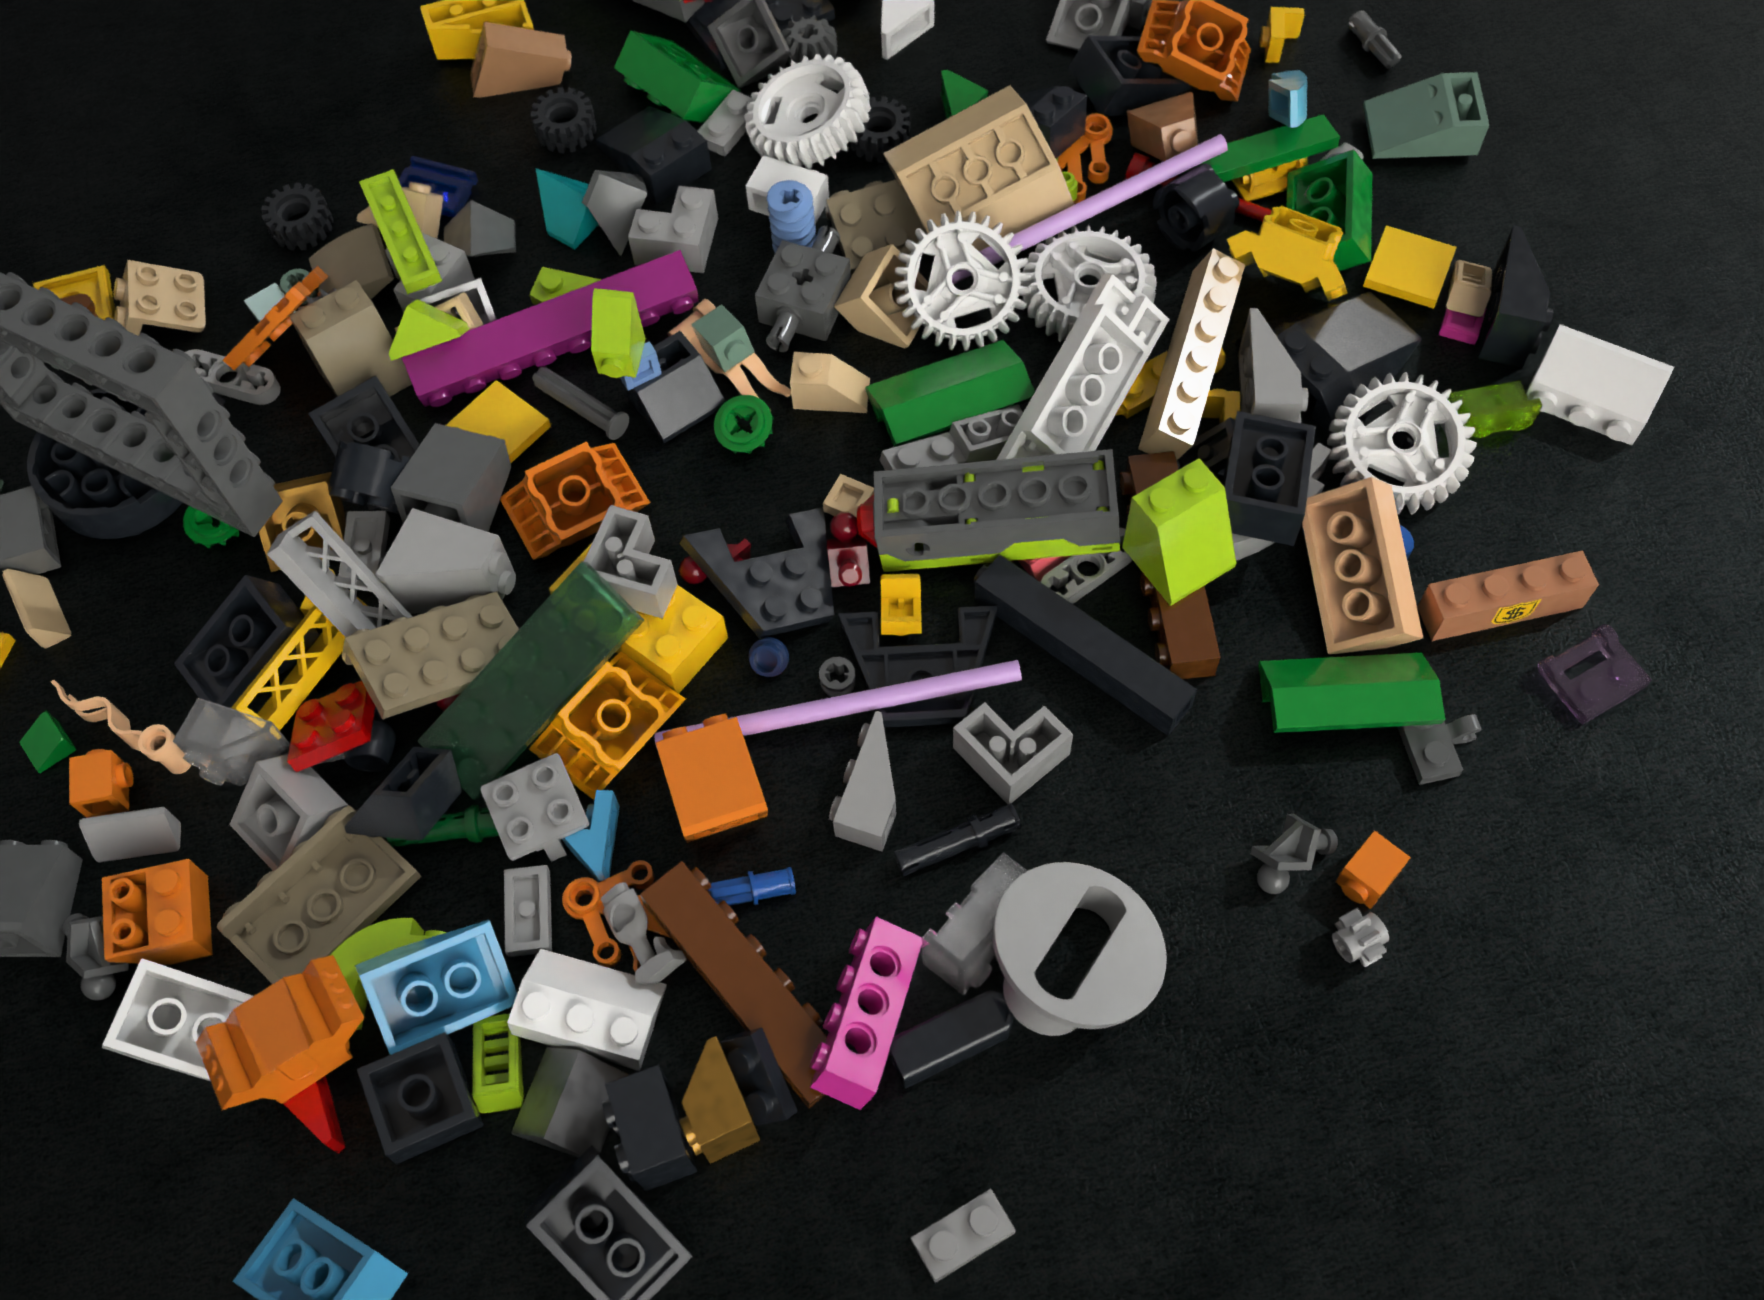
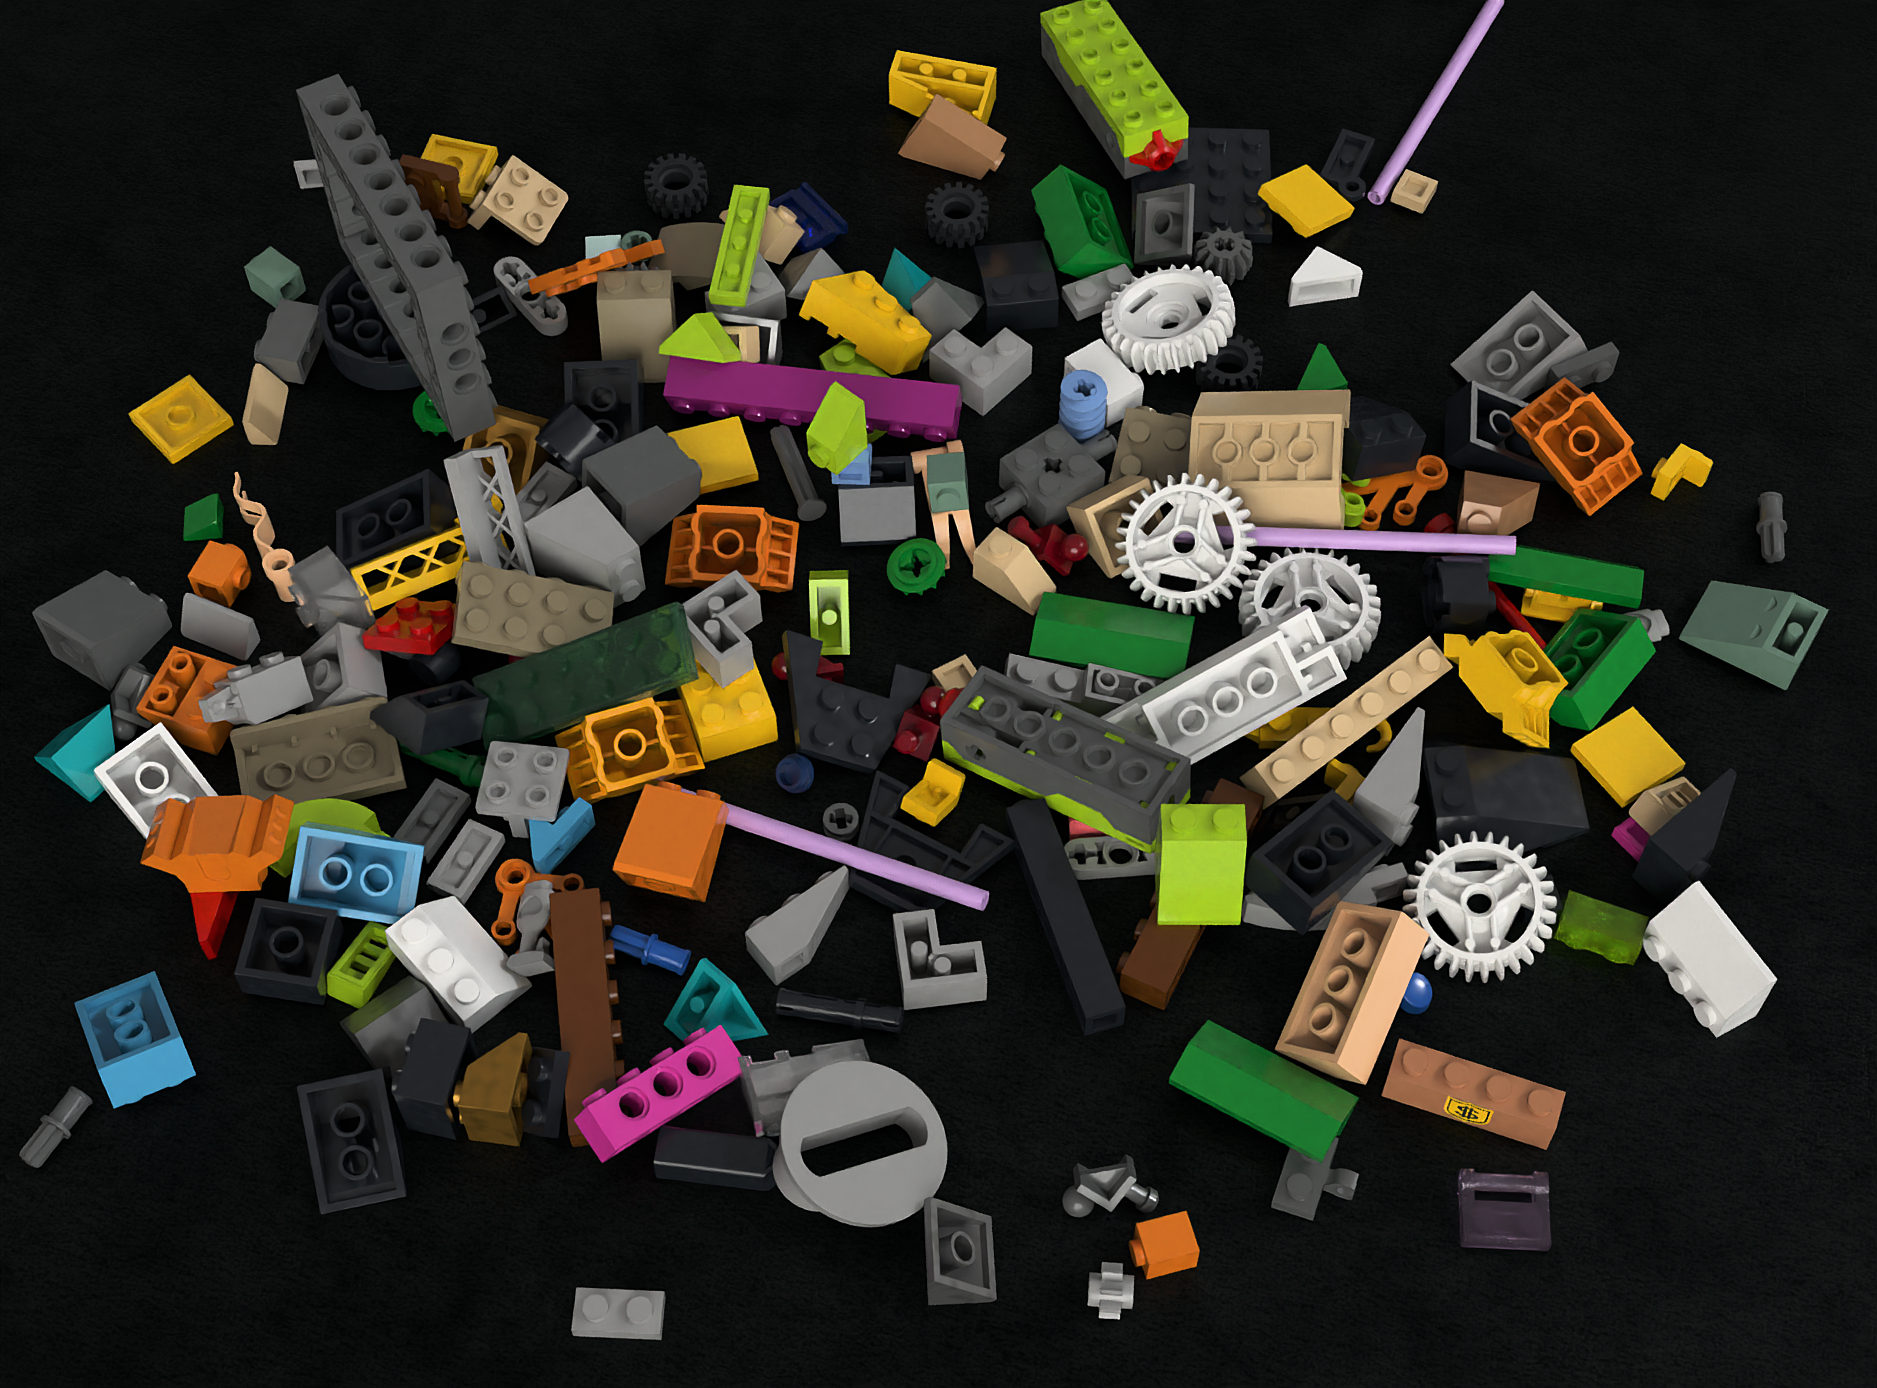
camera: 30 degrees right, 5 degrees down
medium azure slope [1269,70,1307,128] -> none
none -> teal slope [34,704,116,802]
none -> light grey hinge [198,652,314,725]
none -> dark grey plate [393,778,471,864]
none -> teal slope [664,958,768,1042]
none -> yellow wedge [799,270,932,375]
none -> lime slope [809,570,850,655]
none -> flat silver slope [924,1197,997,1305]
none -> dark red piece [1007,516,1089,576]

